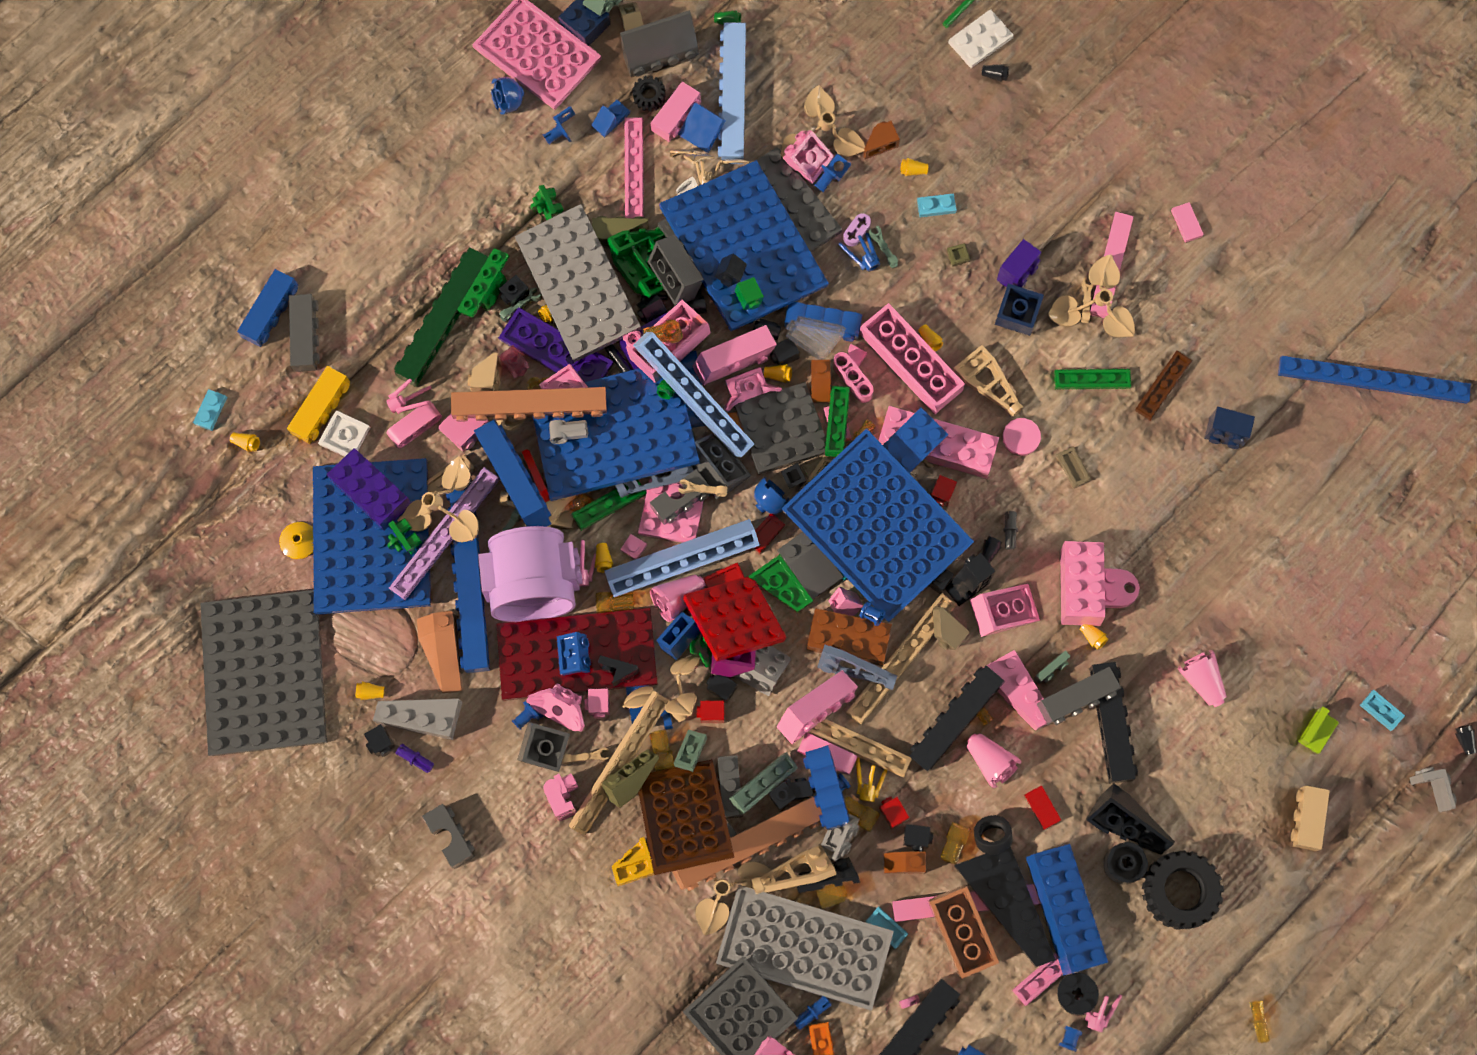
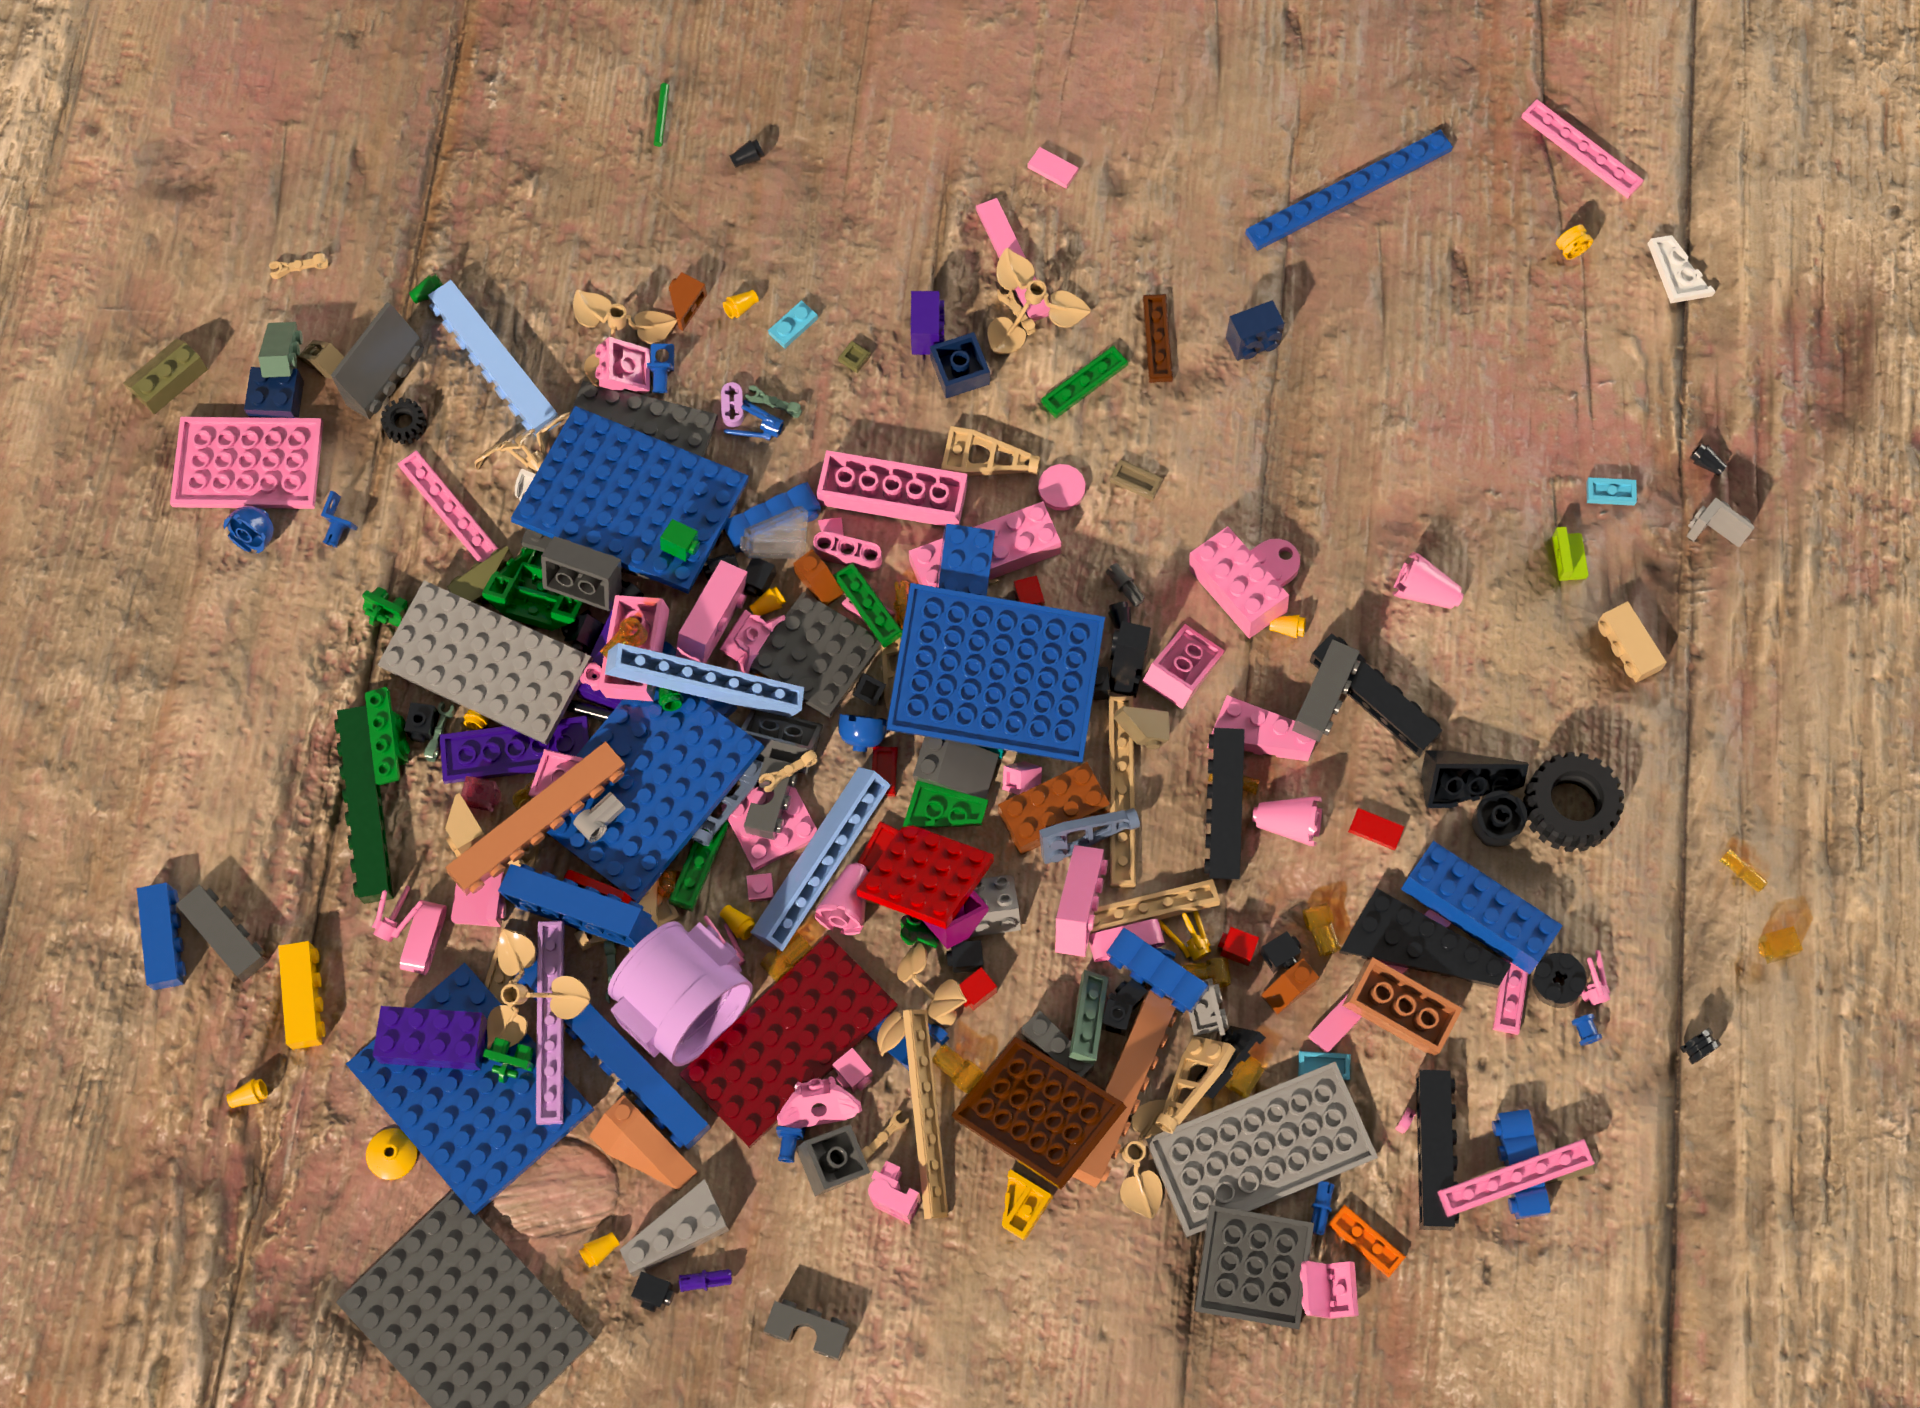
camera: 40 degrees left, 5 degrees down
medium azure plate [193,389,227,431] -> none
white plate [318,411,370,457] -> none
blue bracket [557,632,591,676] -> none
blue slope [592,100,630,138] -> none
black slope [598,655,639,686] -> none
olive slope [601,749,659,808] -> none
bright pink brick [651,82,701,142] -> none
blue brick [657,611,701,660] -> none
sand green plate [674,730,707,772] -> none
blue tile [678,102,726,153] -> none
black brick [715,253,747,287] -> none
blue bush [859,602,885,626] -> none
yellow cone [918,324,943,352] -> none
white plate [948,9,1013,68] -> none
black tyre [974,815,1013,855] -> none
sand green plate [1034,650,1071,684] -> none

